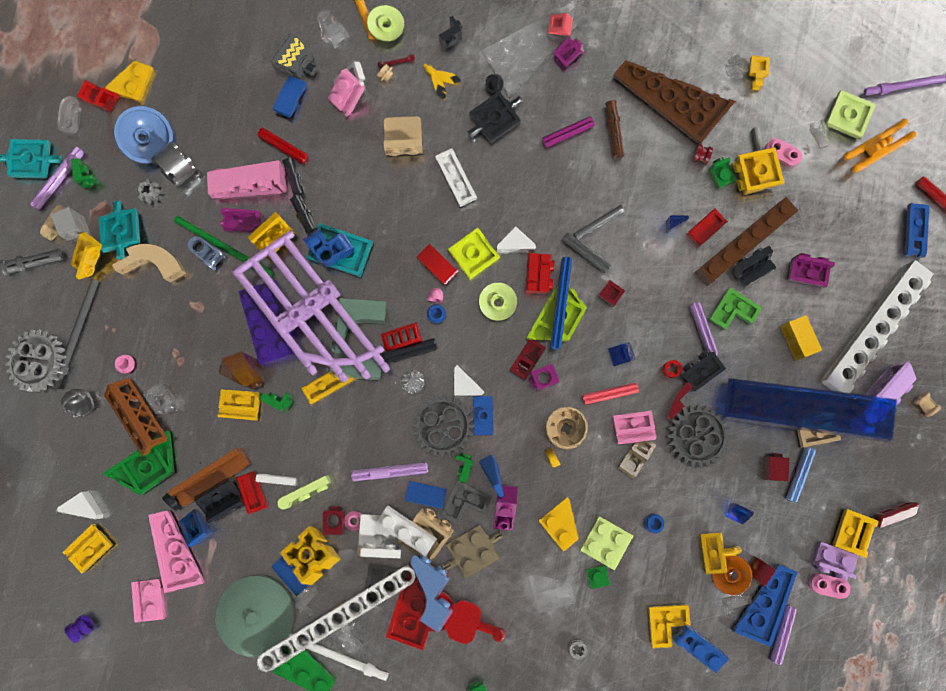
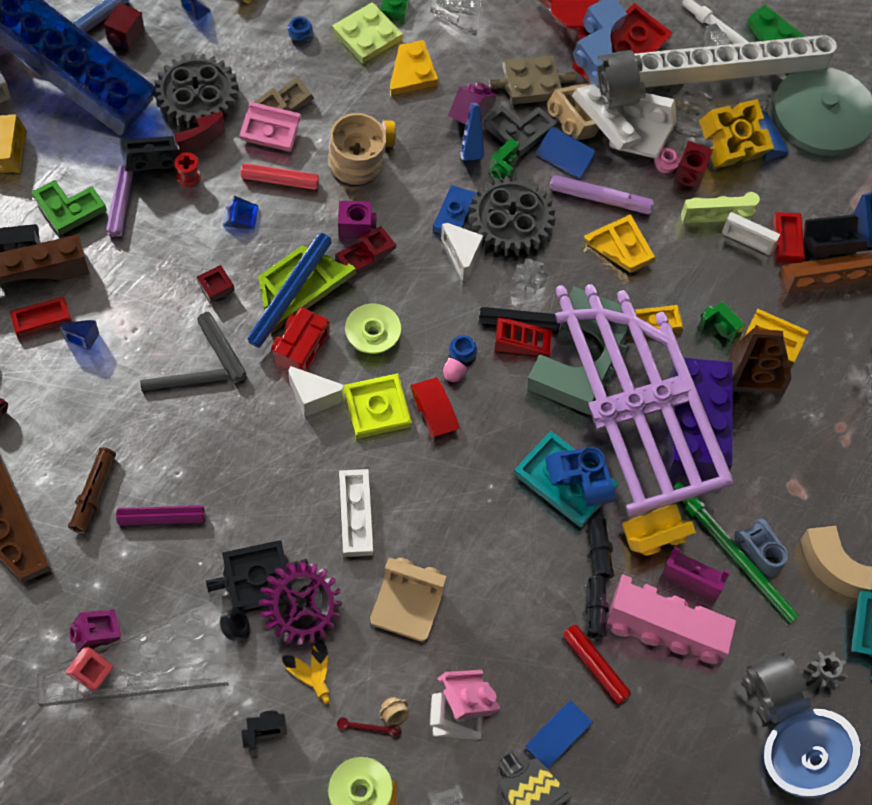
camera: 160 degrees left, 20 degrees down
none -> magenta gear [259,561,342,645]
none -> yellow wing [584,214,655,273]
none -> flat silver brick [597,50,646,109]

